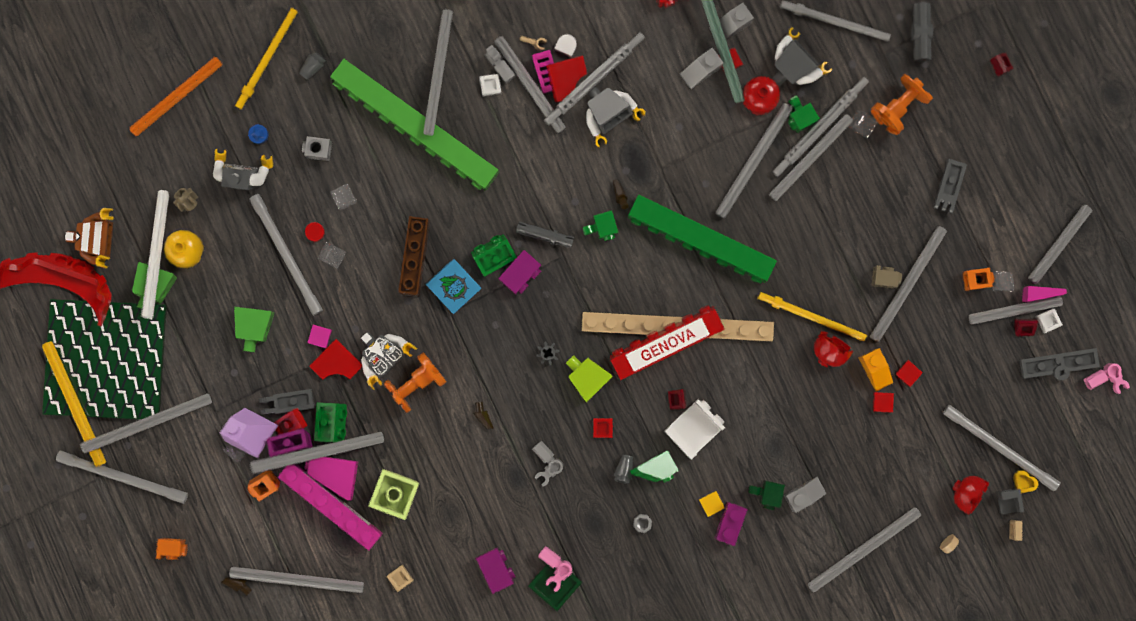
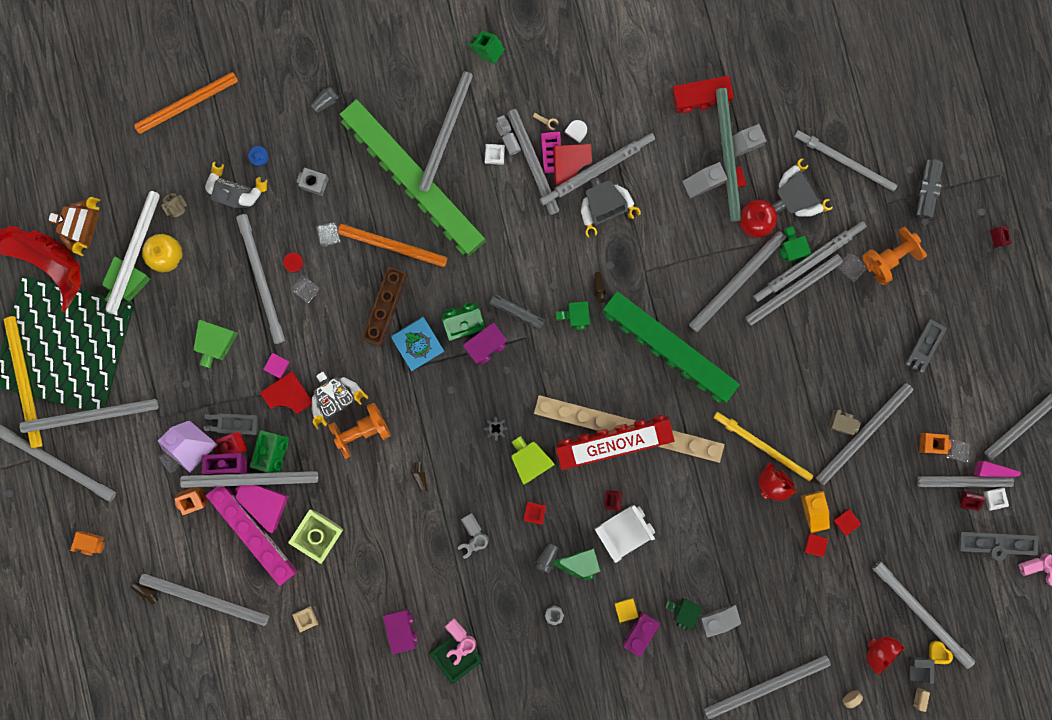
camera: 15 degrees right, 0 degrees up
yellow bar [235,8,298,110] -> none
none -> orange axle [338,224,447,267]

